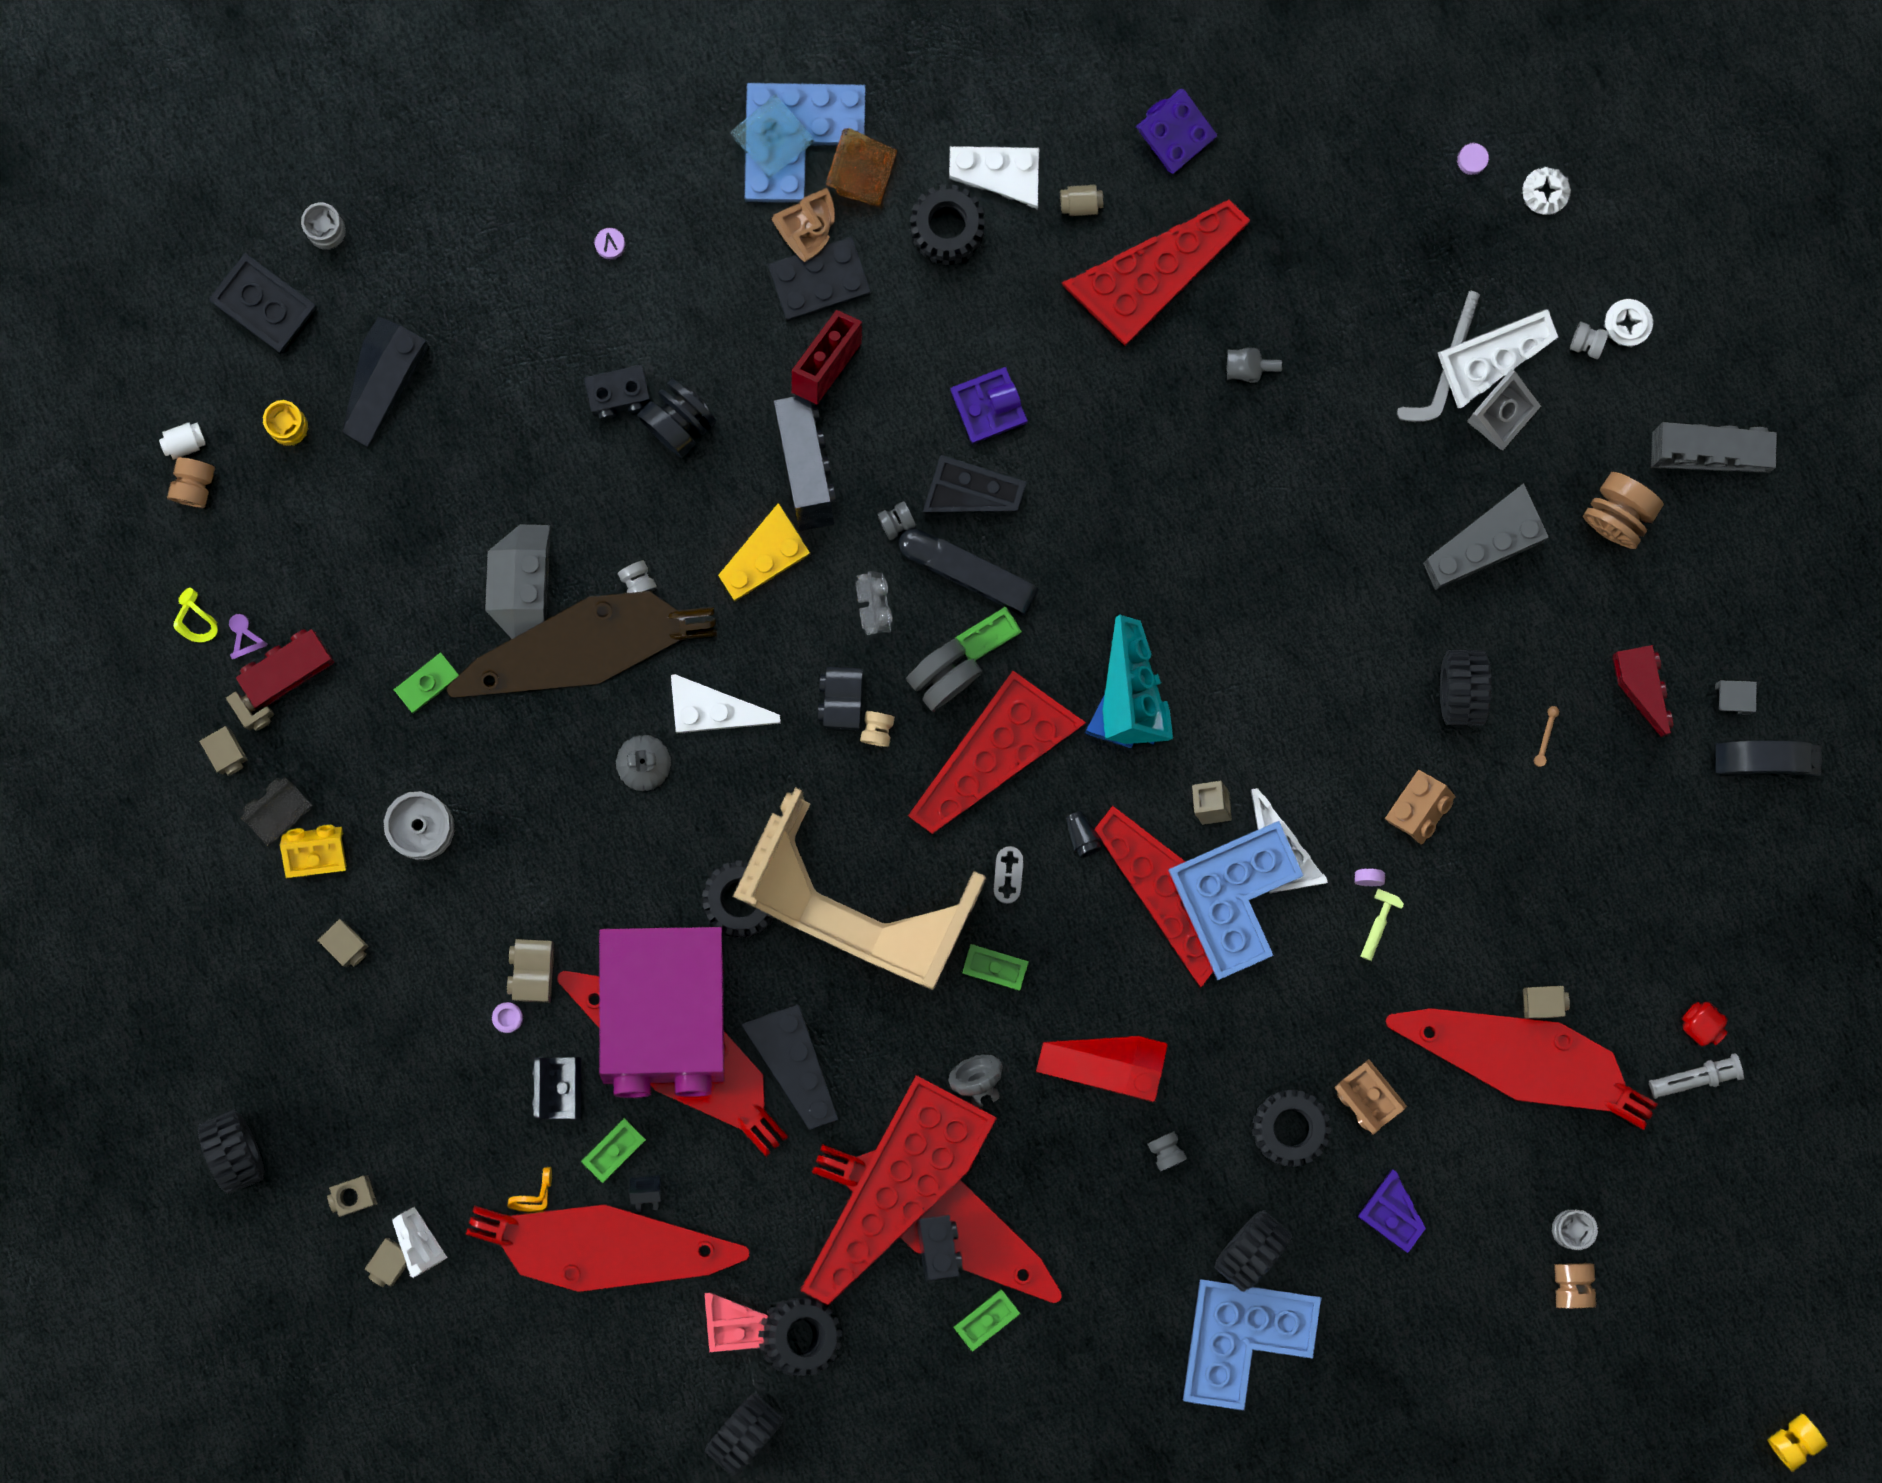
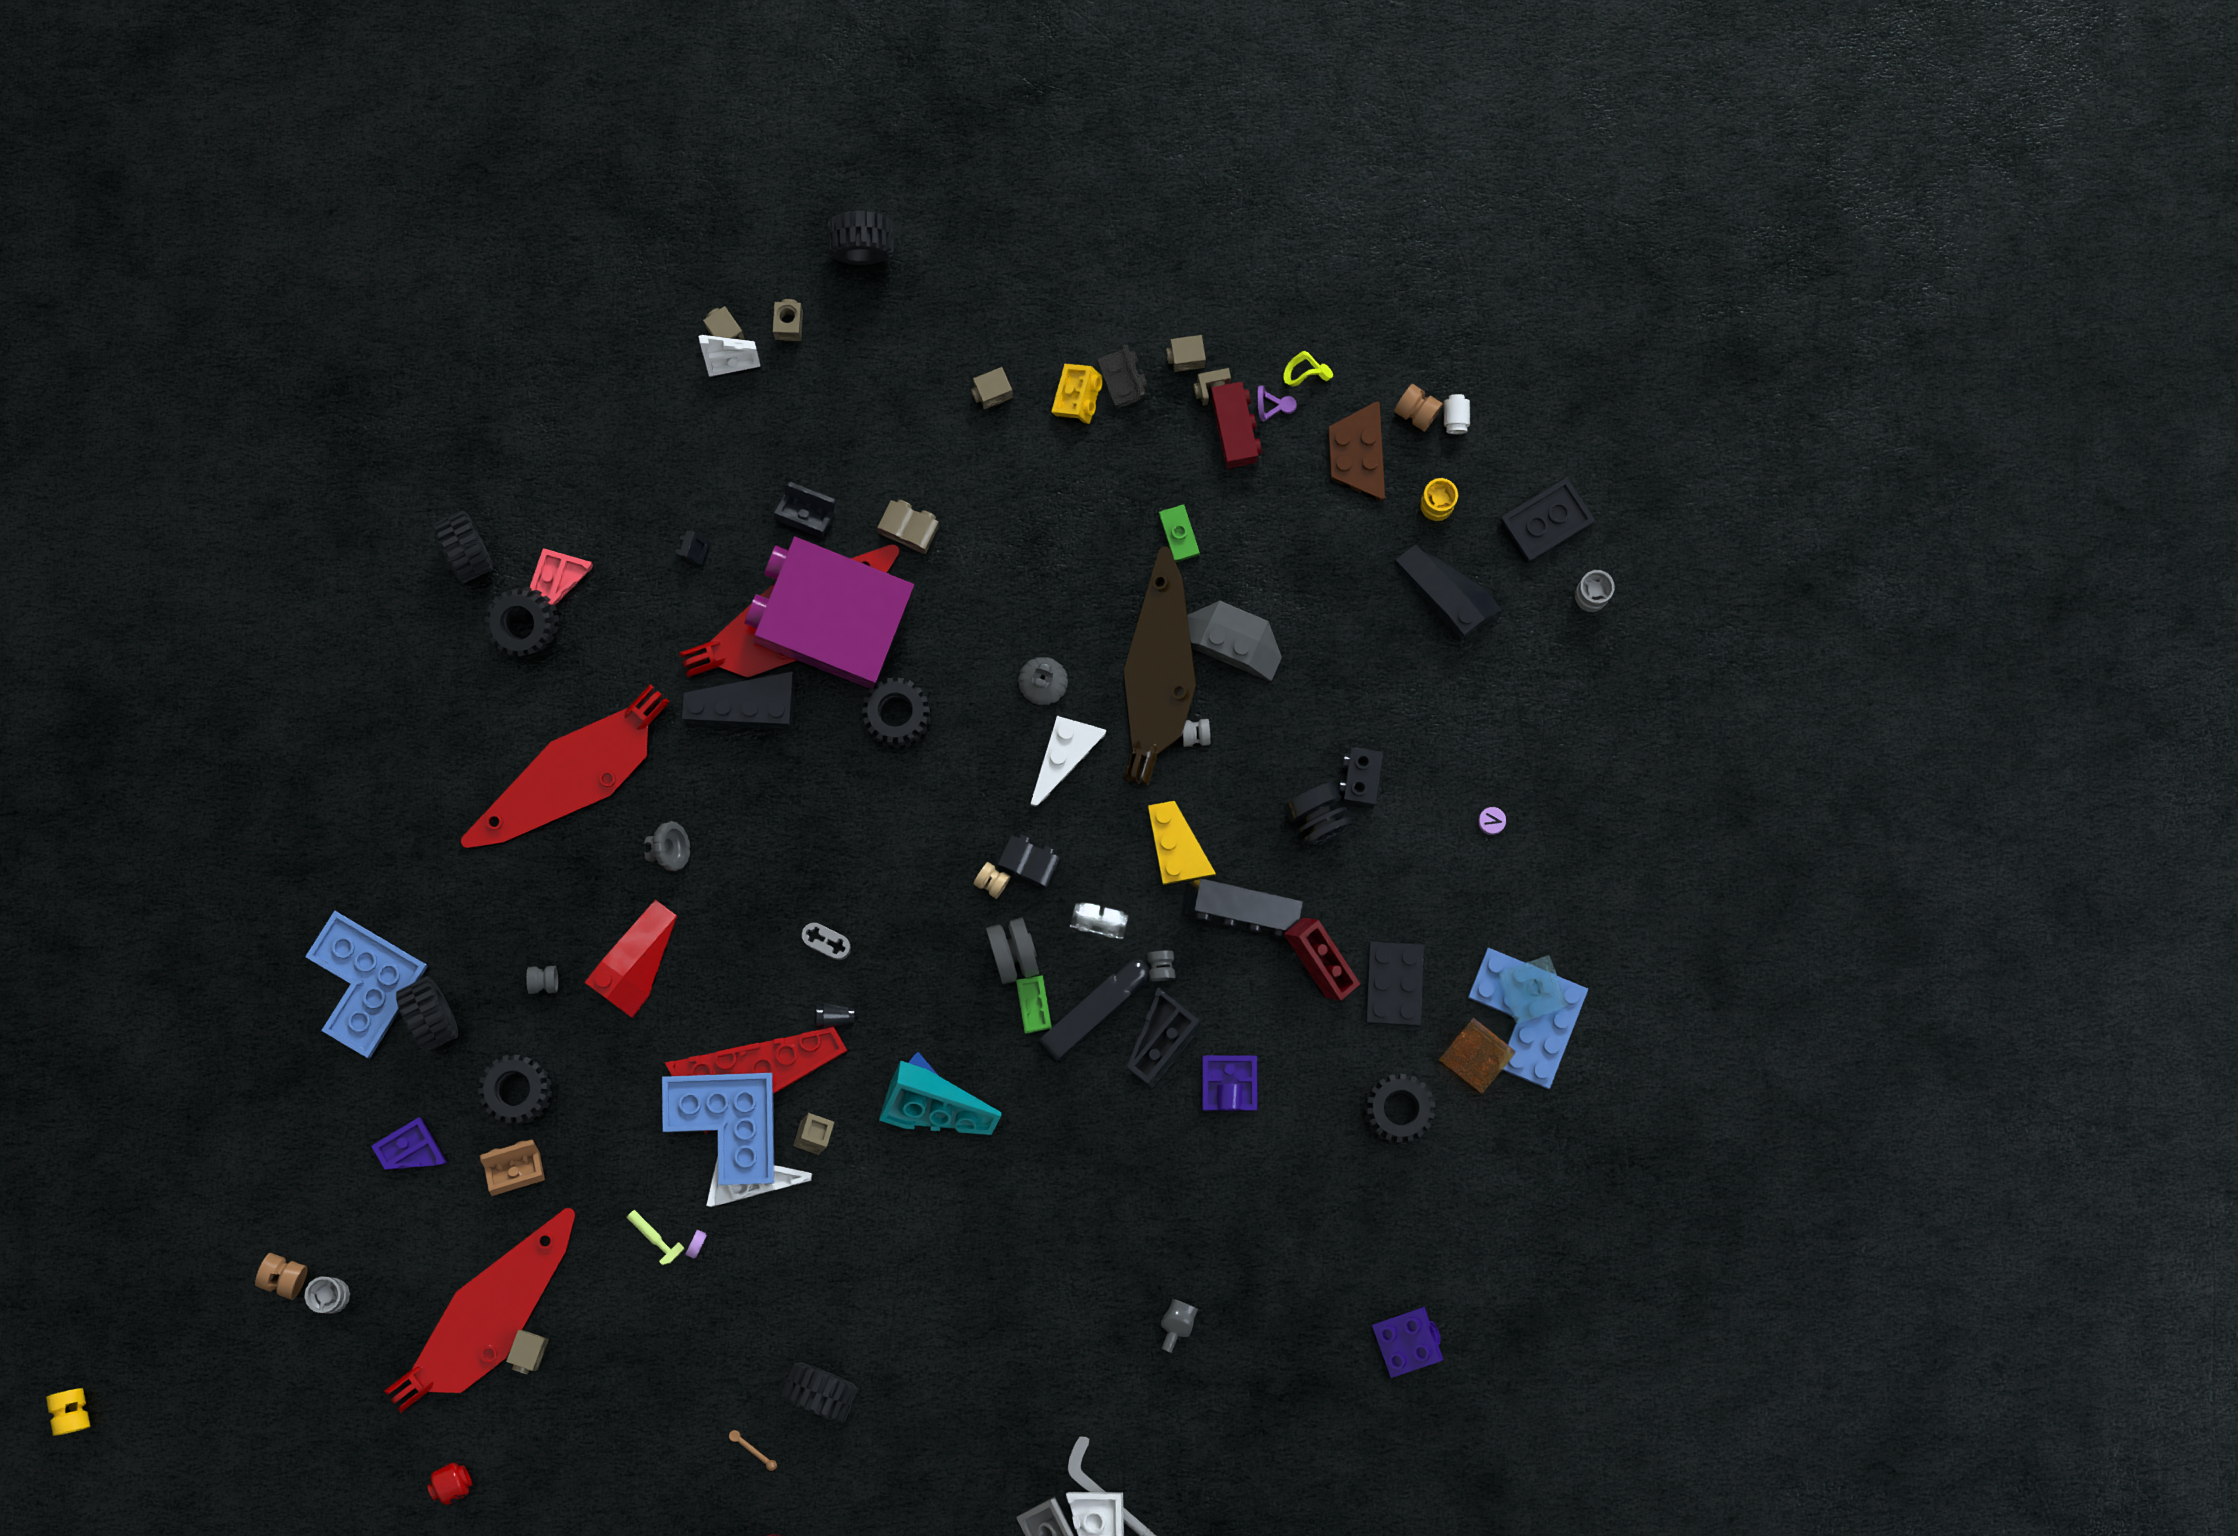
camera: 110 degrees right, 5 degrees down
light grey wheel [384,792,455,860] -> none
red wing [466,1204,749,1292] -> none
lavender tile [492,1002,523,1033] -> none
light orange piece [508,1167,552,1212] -> none
bright green plate [581,1118,646,1183] -> none
tan panel [734,788,985,990] -> none
medium nougat brick [772,188,835,262] -> none
red wing [801,1075,996,1305] -> none
red wing [908,671,1086,834] -> none
black brick [916,1215,963,1282] -> none
white wing [950,147,1039,209] -> none
bright green plate [954,1289,1020,1352] -> none
bright green plate [962,944,1029,991] -> none
dark tan brick [1060,185,1103,216] -> none
red wing [1062,200,1250,346] -> none
medium nougat bracket [1385,769,1455,844] -> none
dark grey wedge [1423,483,1549,590] -> none
light grey pin [1649,1053,1744,1099] -> none
none -> reddish brown wing [1328,402,1385,501]

